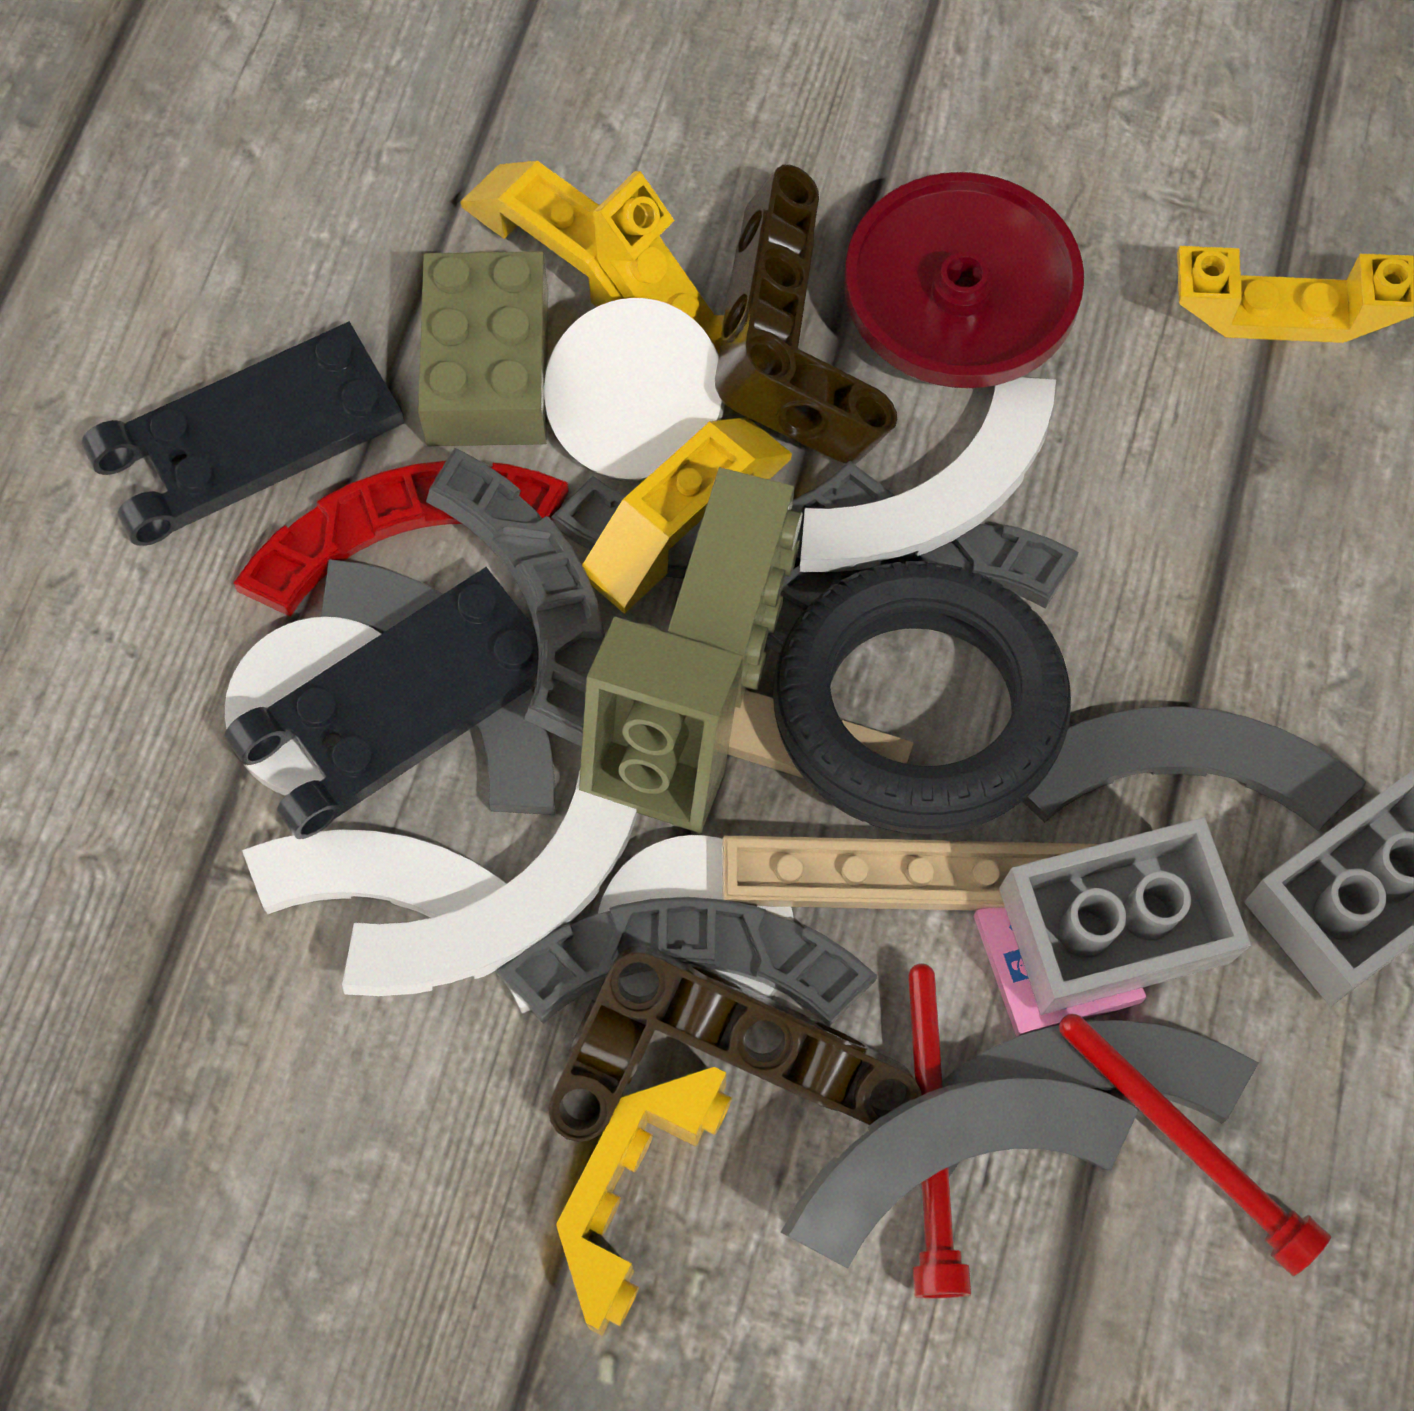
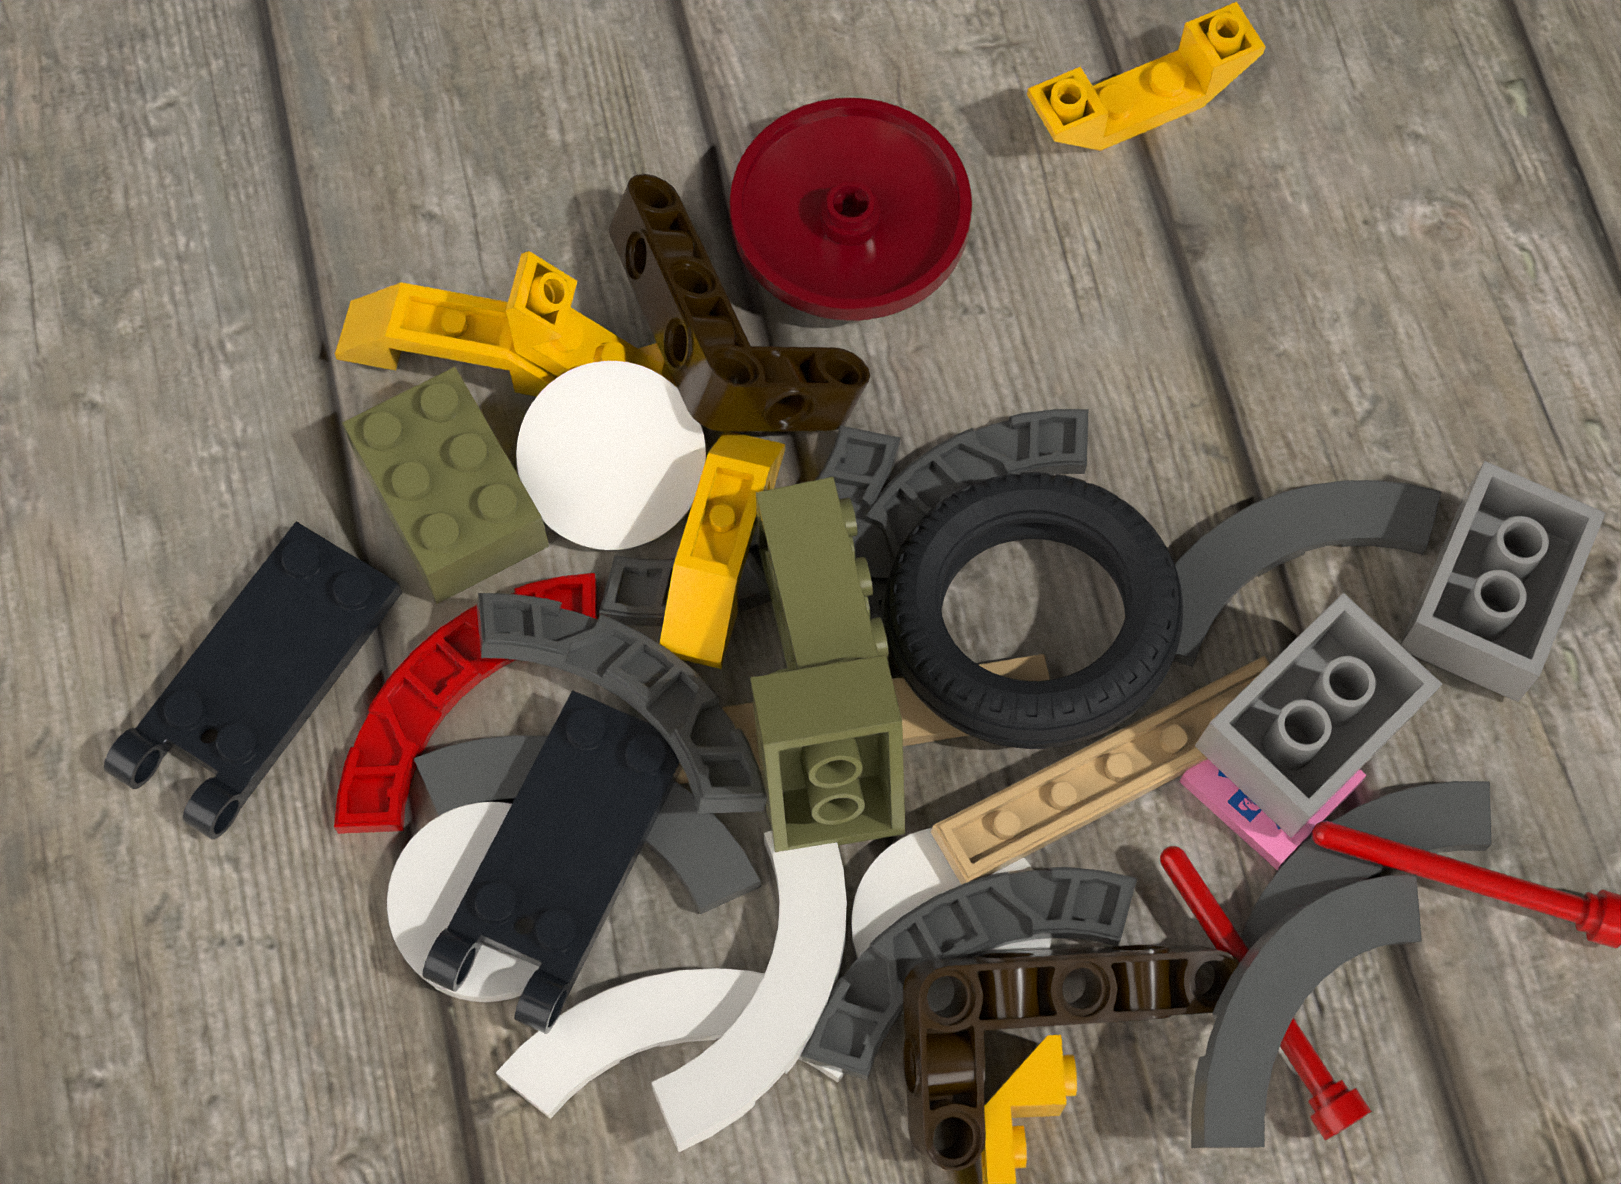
camera: 30 degrees left, 0 degrees up
white tile [800,377,1056,572] -> none

